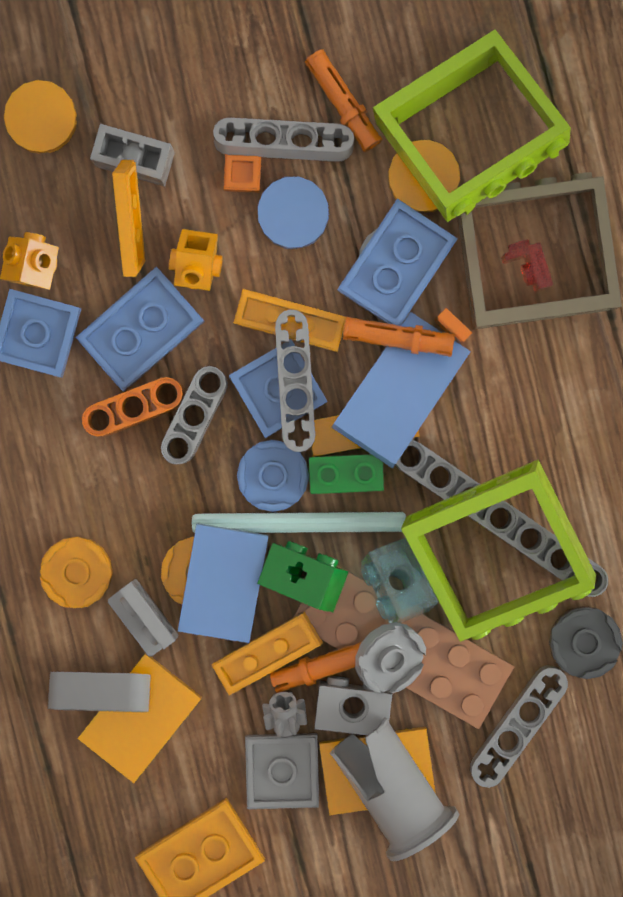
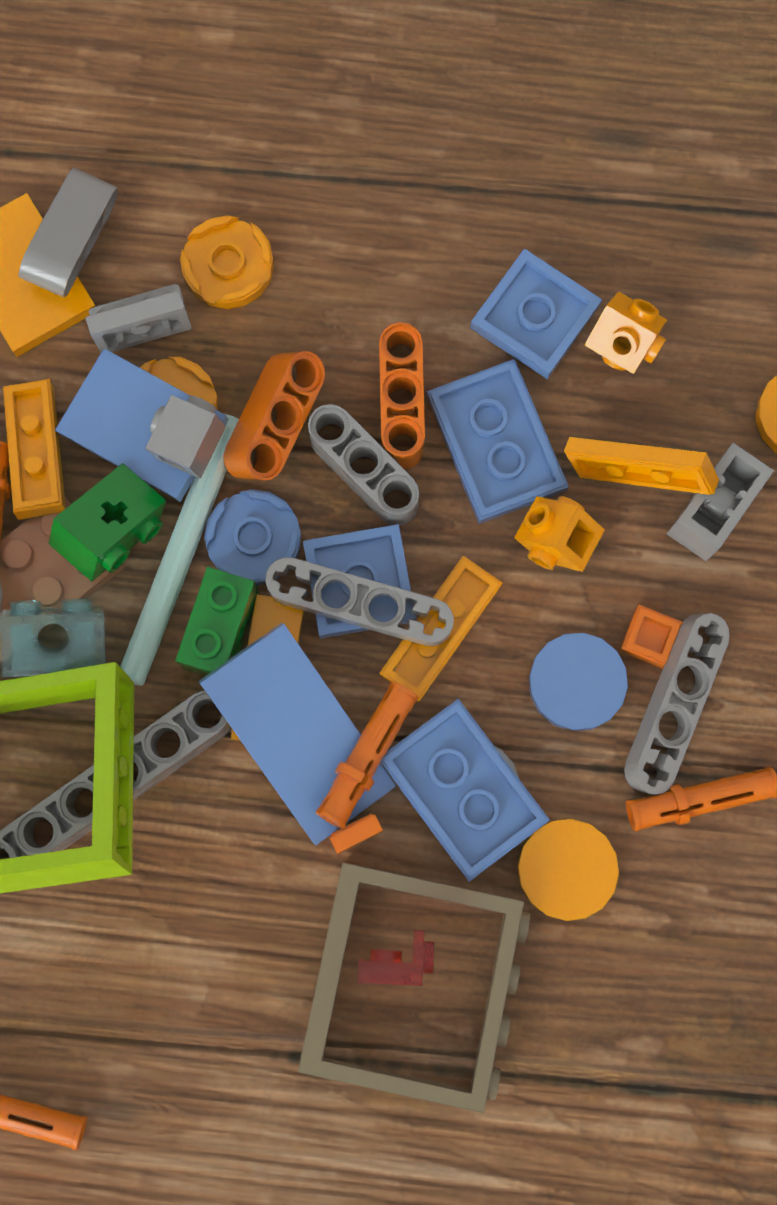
camera: 110 degrees right, 10 degrees down
lime window [373,30,571,222] -> none
none -> light grey brick [145,395,226,479]
none -> orange beam [223,351,325,481]

